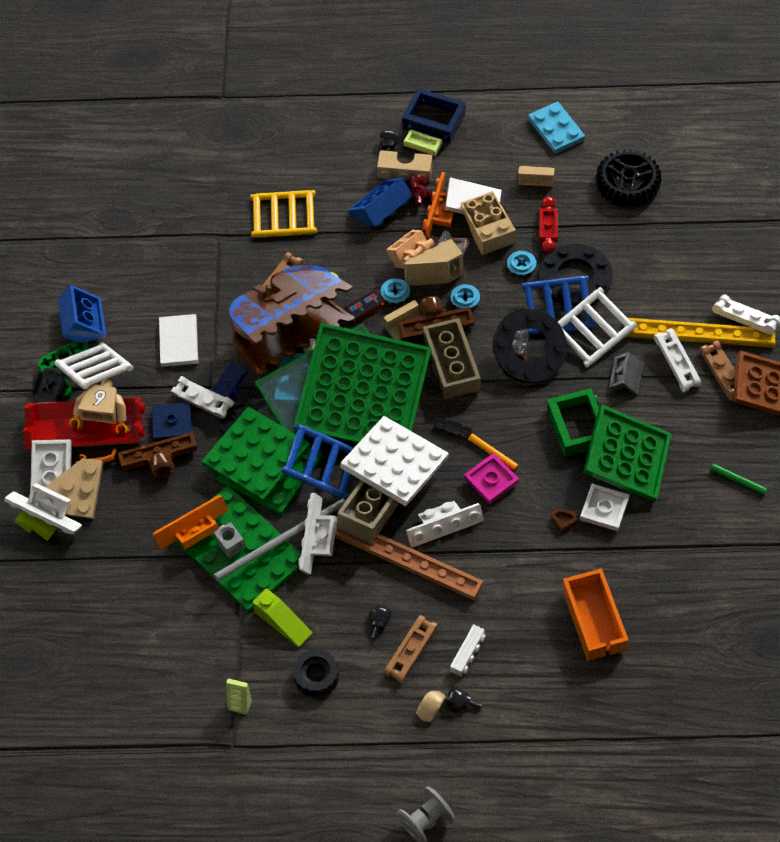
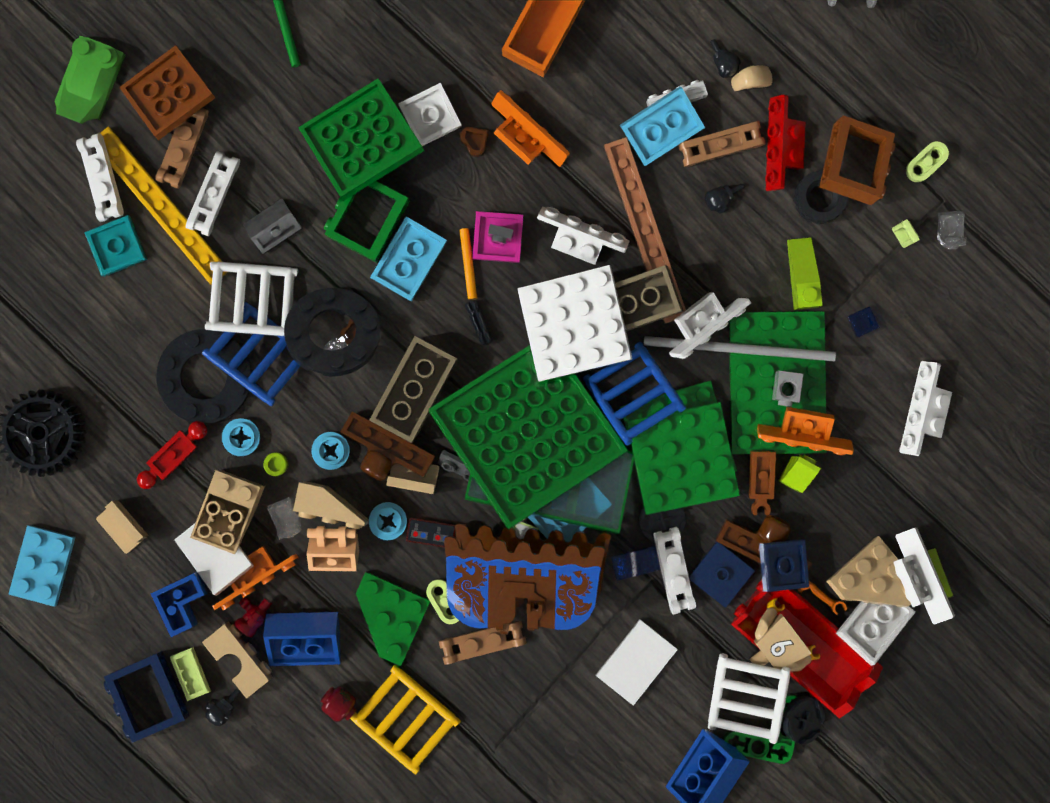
camera: 140 degrees left, 30 degrees up
none -> teal tile [84,215,147,277]
none -> blue brick [151,572,210,637]
none -> lime tile [263,453,288,476]
none -> dark red head [320,686,356,722]
none -> green plate [356,571,430,666]
none -> medium azure plate [370,217,447,302]
none -> dark grey plate [488,224,514,244]
none -> orange bracket [491,90,570,167]
none -> medium azure plate [620,86,705,166]
none -> dark orange plate [749,450,776,515]
none -> dark blue plate [759,539,809,592]
none -> red bracket [765,94,806,191]
none -> lime slope [778,455,821,493]
none -> dark orange window [819,115,895,205]
none -> clear blue tile [847,306,880,338]
none -> white bracket [900,361,952,456]
none -> yellowish green plate [906,141,949,182]
none -> clear bracket [937,211,967,249]

